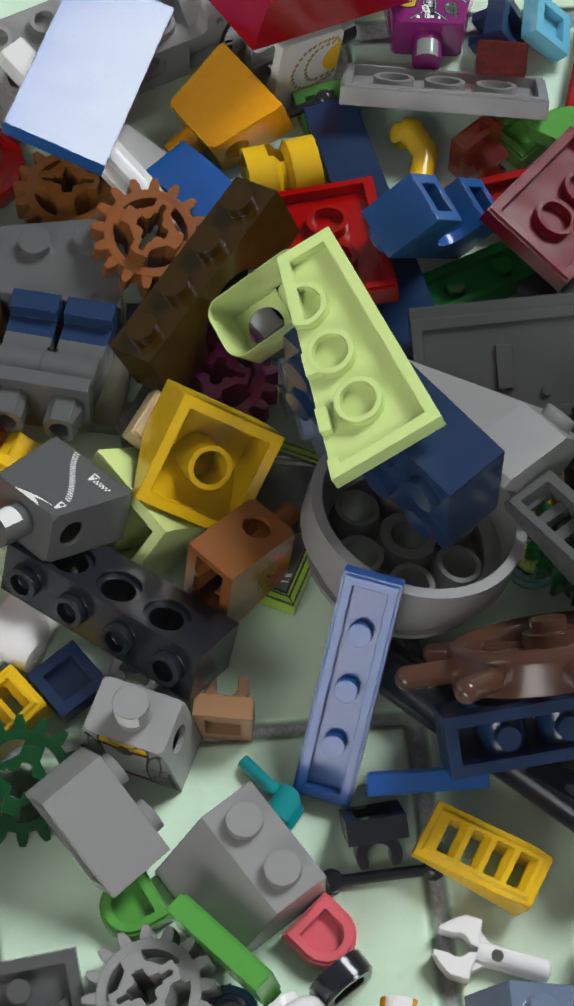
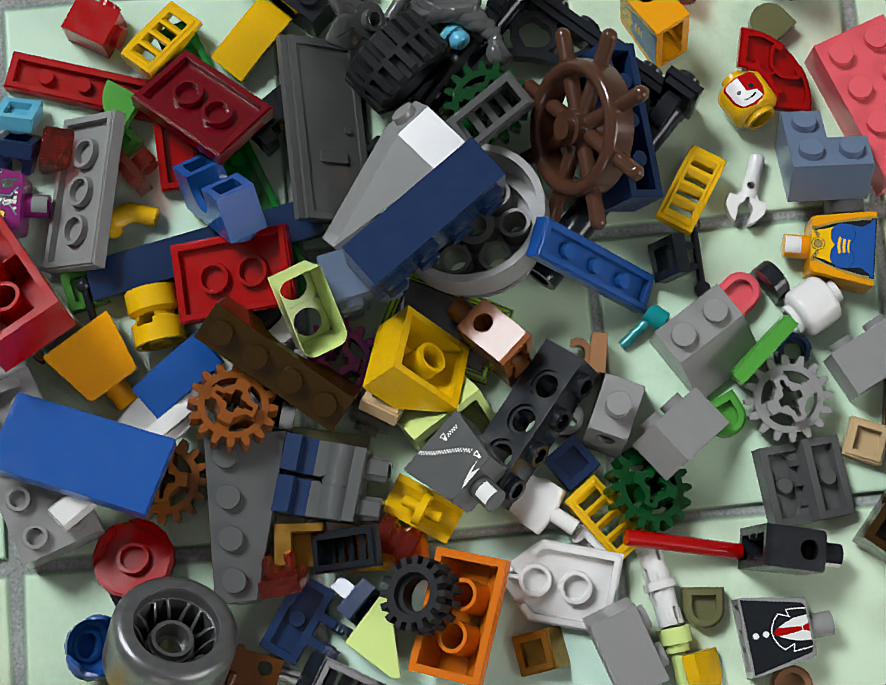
camera: 90 degrees left, 15 degrees up
yellowish green wing [276,226,447,489] -> none
blue tile [363,767,490,797] -> none

